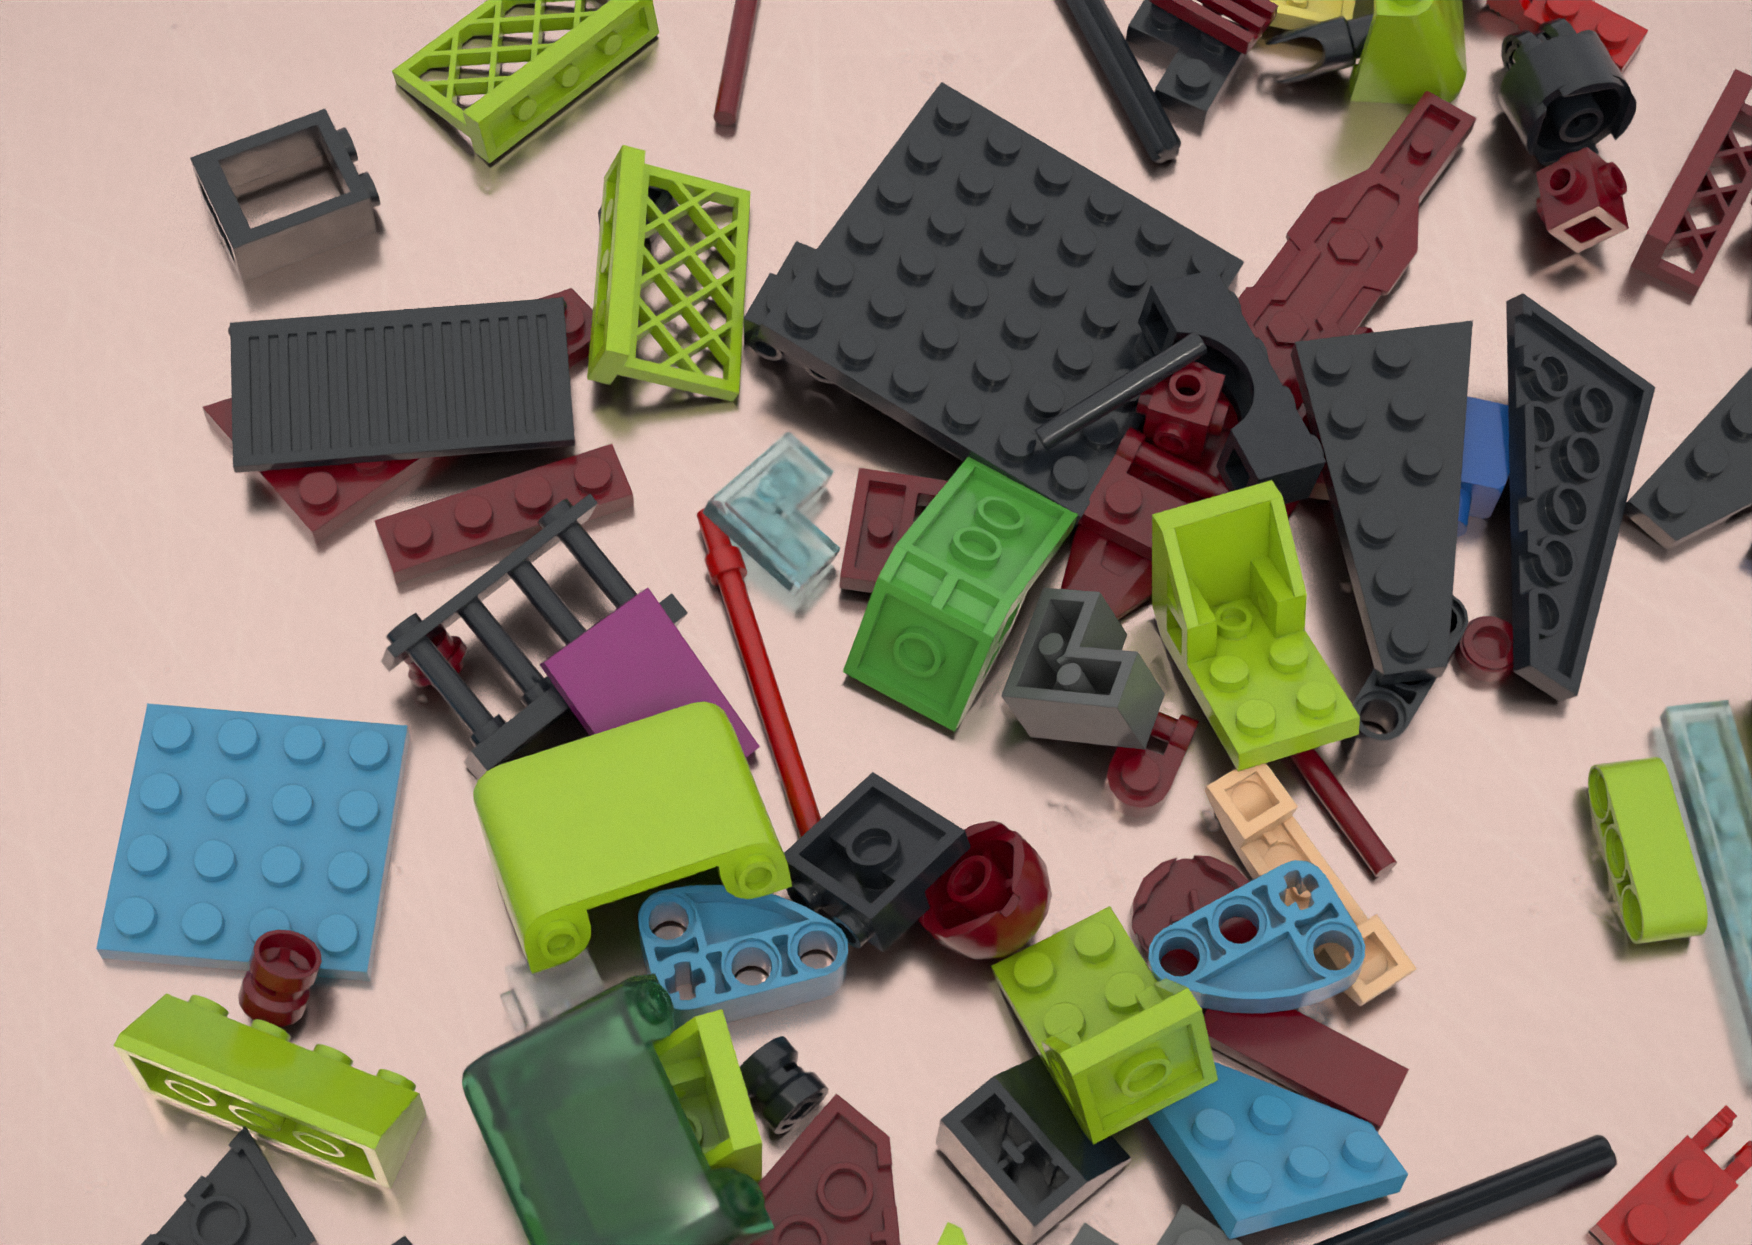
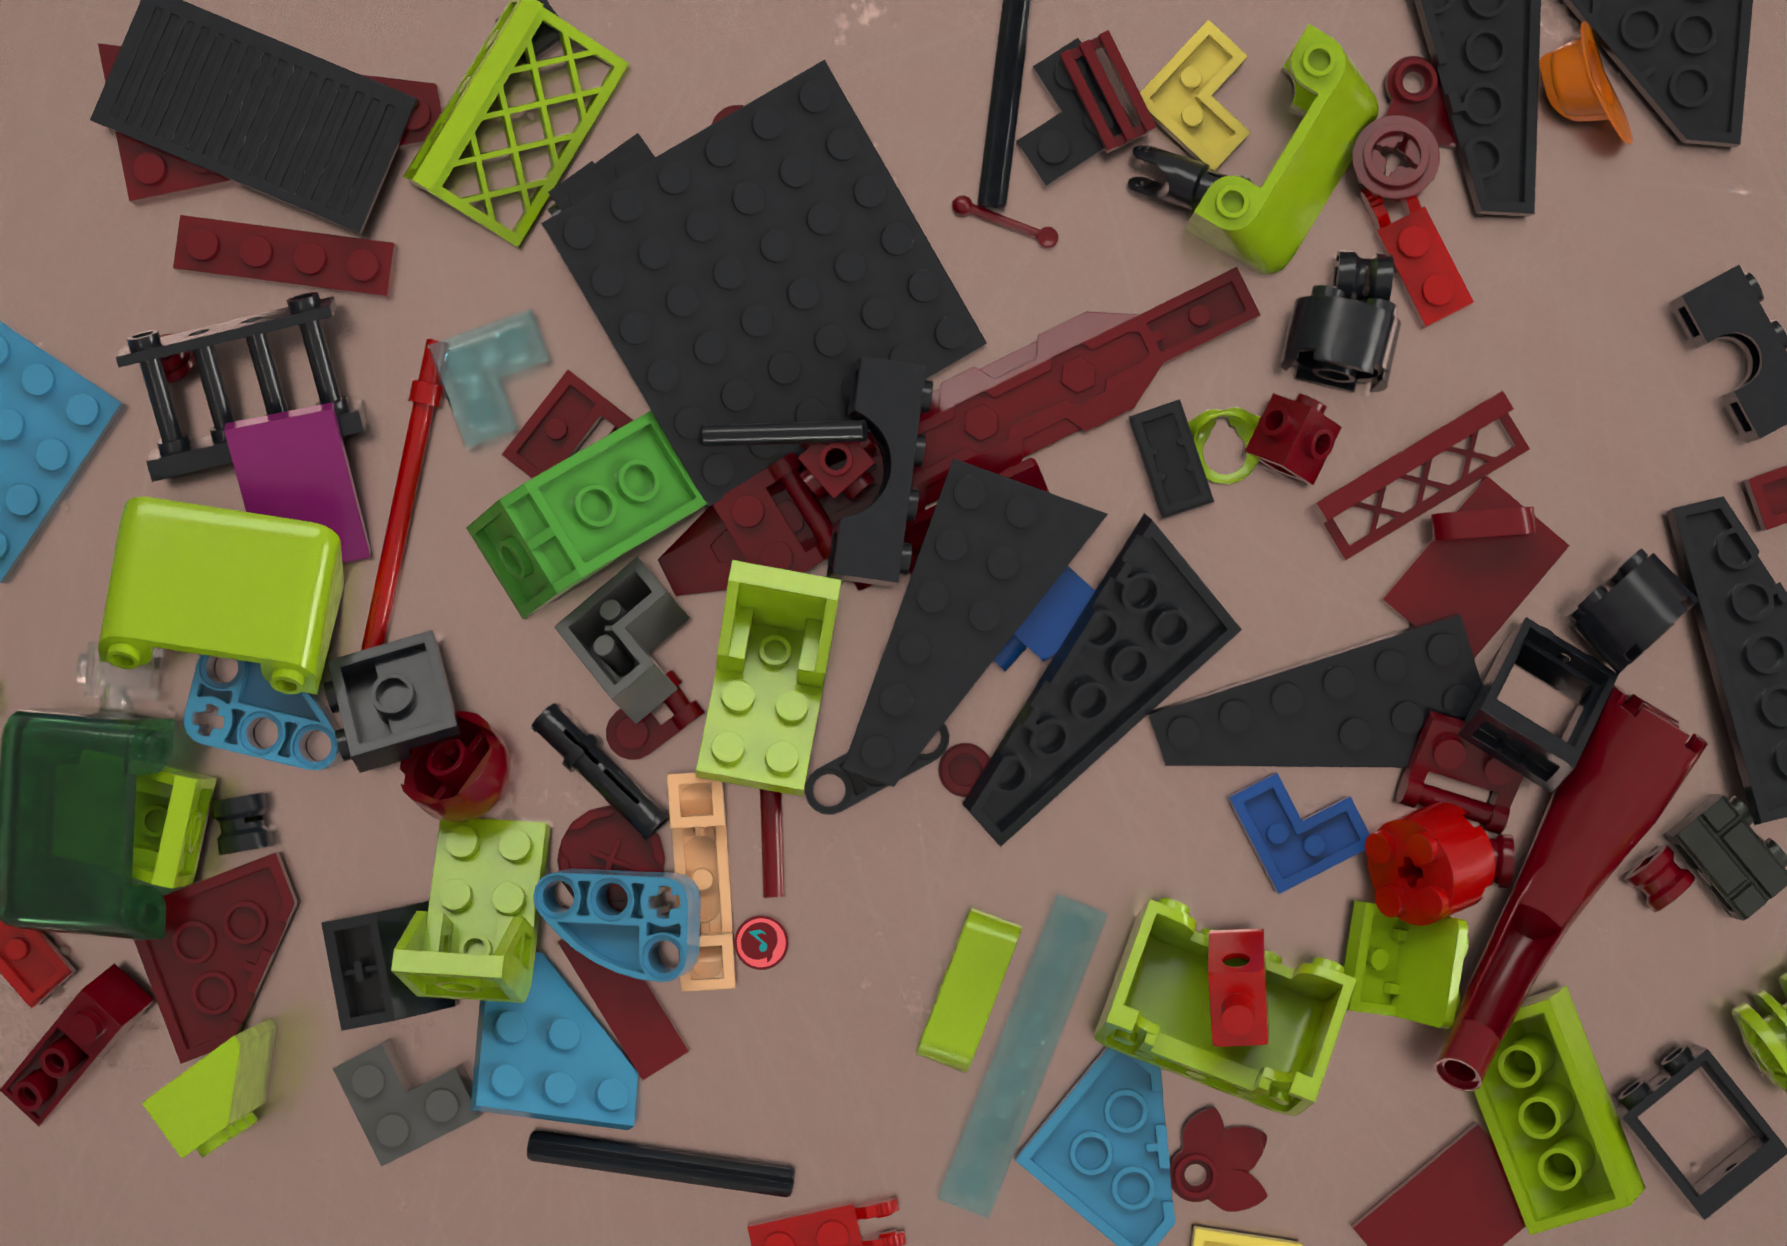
camera: 30 degrees right, 25 degrees up
none -> black pin [531,703,670,841]
none -> dark red tile [734,915,789,970]
none -> dark red hinge [951,195,1059,249]
none -> black plate [1129,399,1215,520]
none -> lime piece [1188,407,1261,485]

